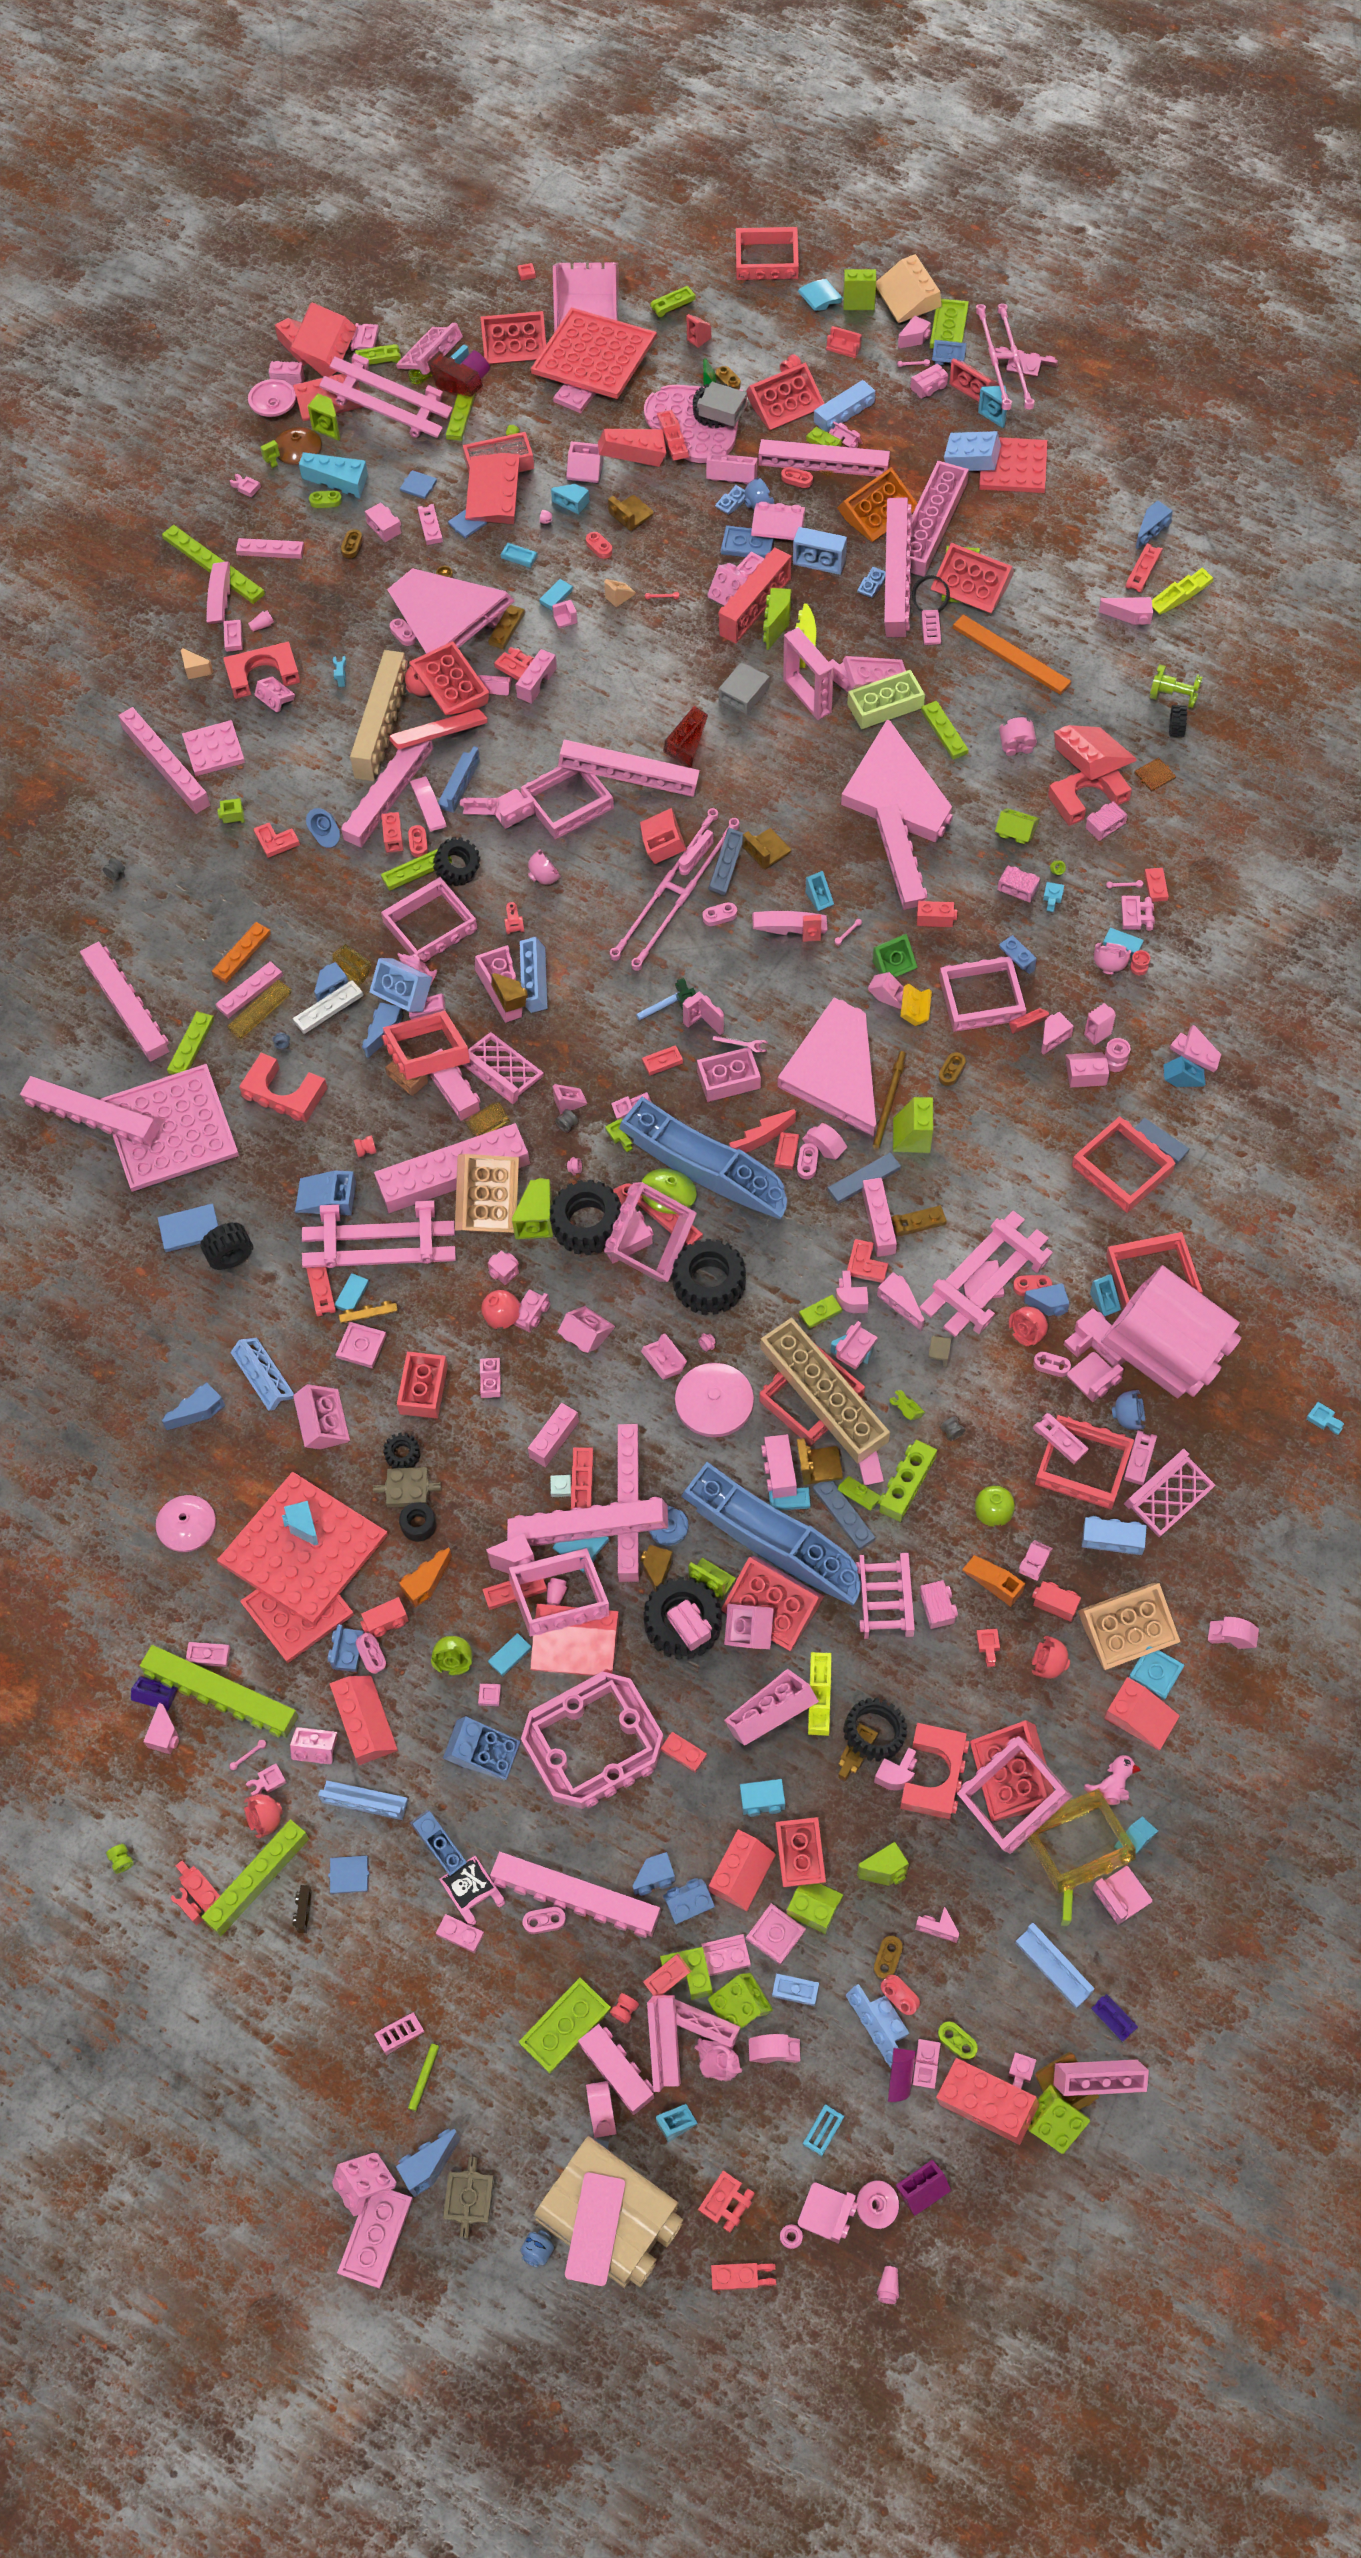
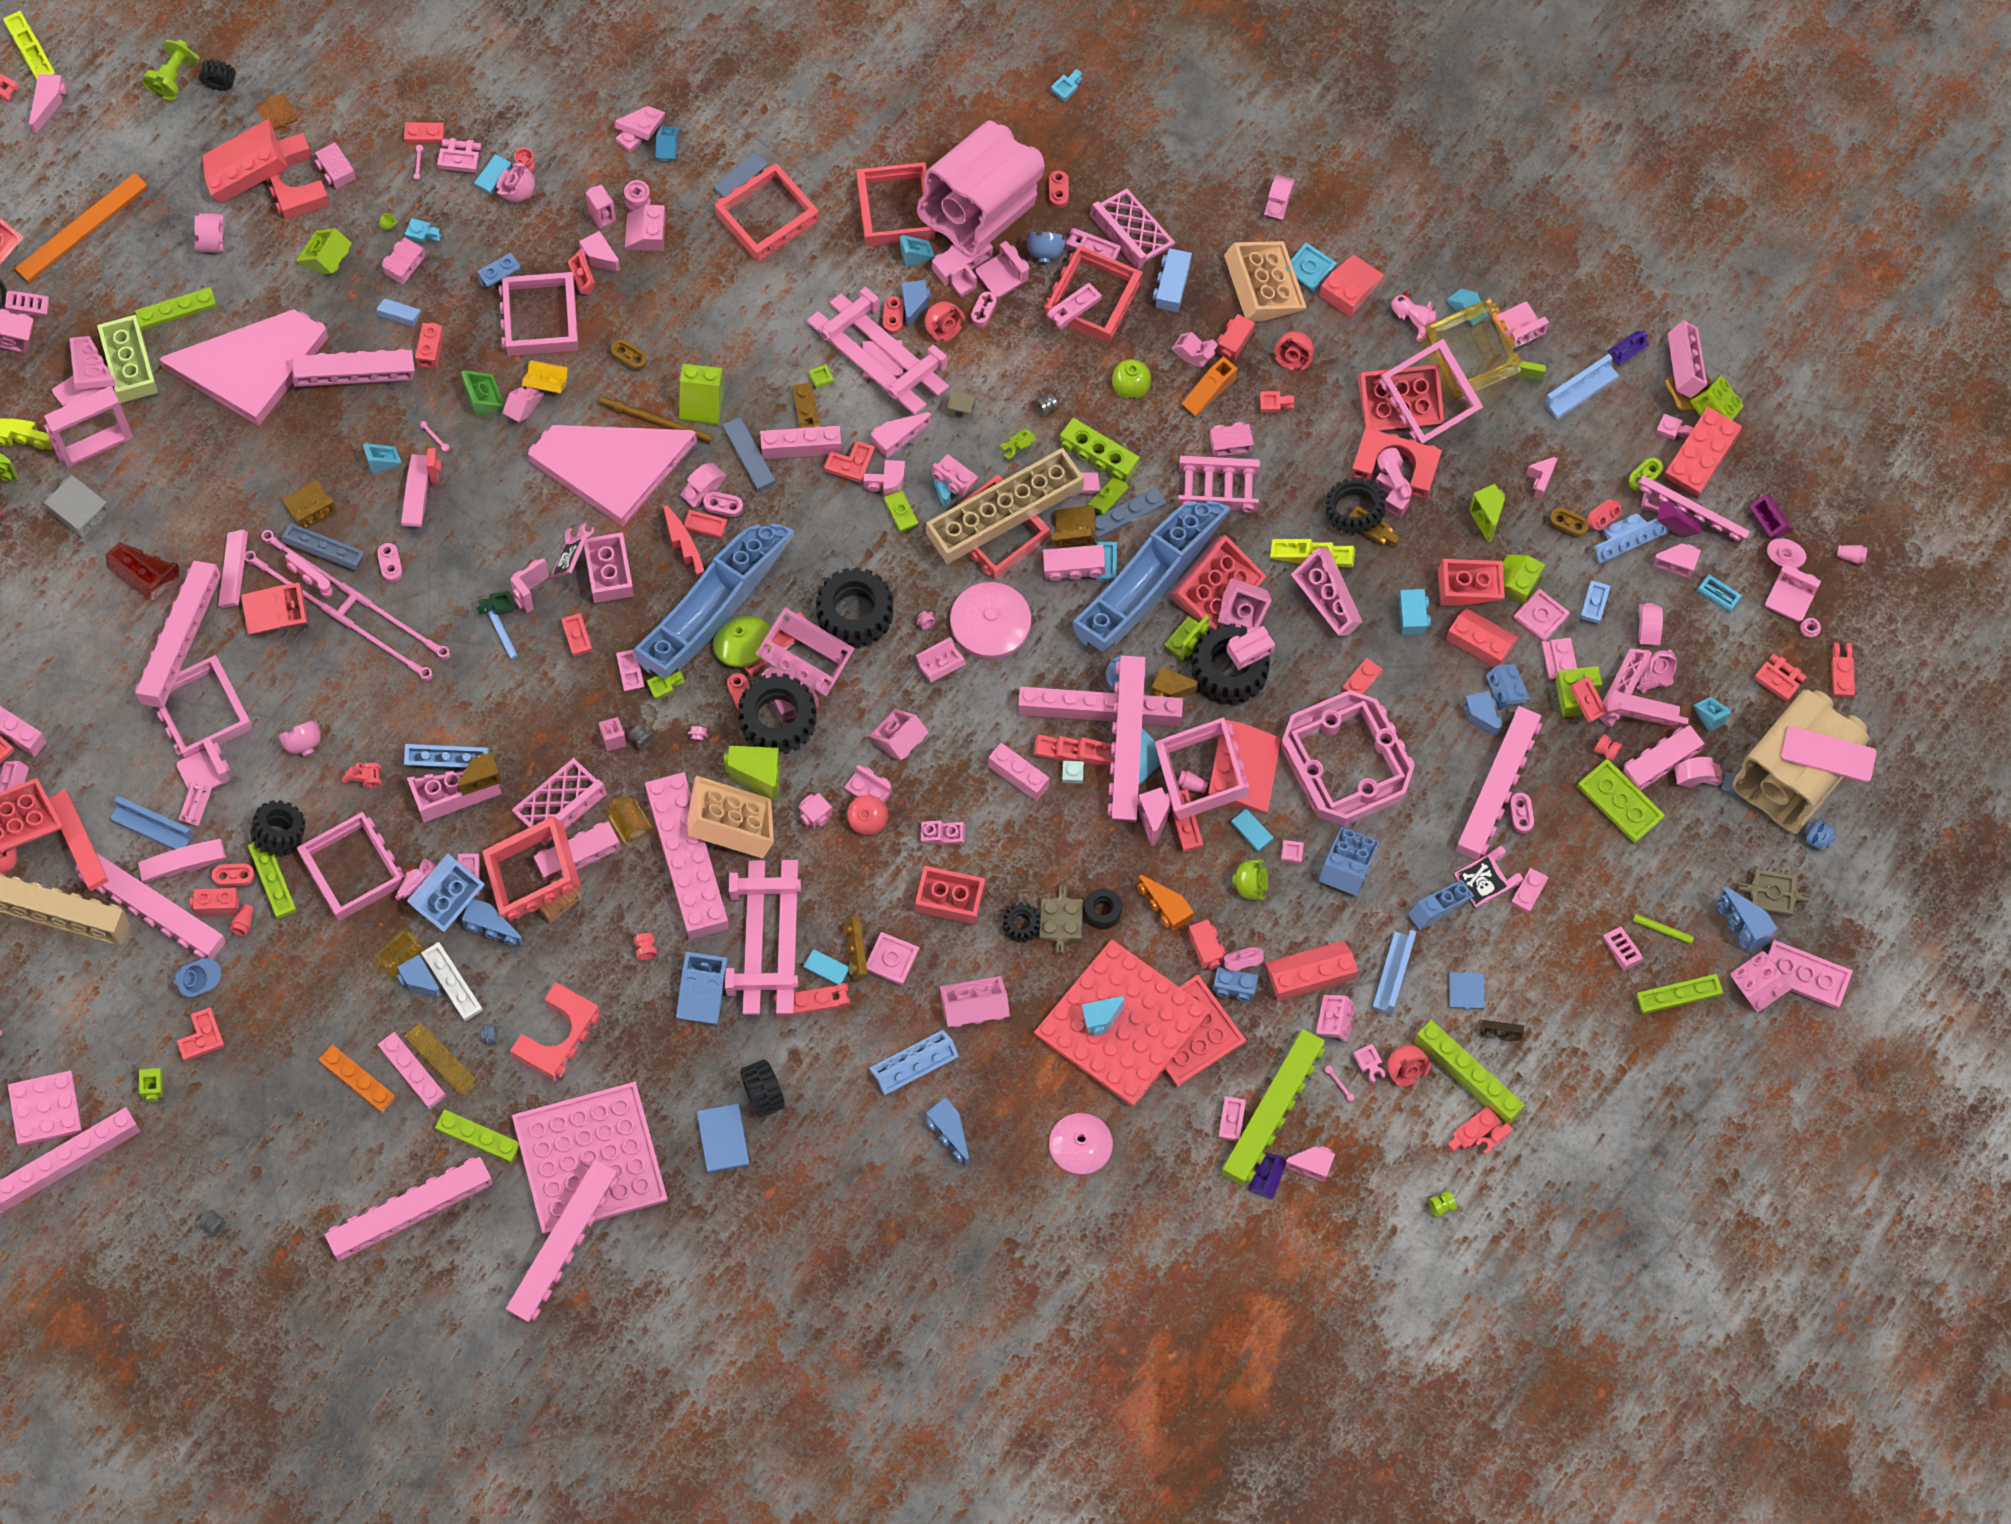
camera: 90 degrees left, 5 degrees up
lime bracket [708,1972,773,2031] -> none
none -> bright pink tile [218,529,248,609]
none -> coral cone [230,904,254,937]
none -> light blue slope [376,299,421,327]
none -> lime tile [808,364,834,390]
none -> coral plate [1049,170,1069,208]
none -> bright pink animal [1378,448,1411,500]
none -> lime plate [1636,974,1723,1015]
none -> bright pink plate [1637,475,1750,541]
none -> bright pink slope [1652,544,1701,579]

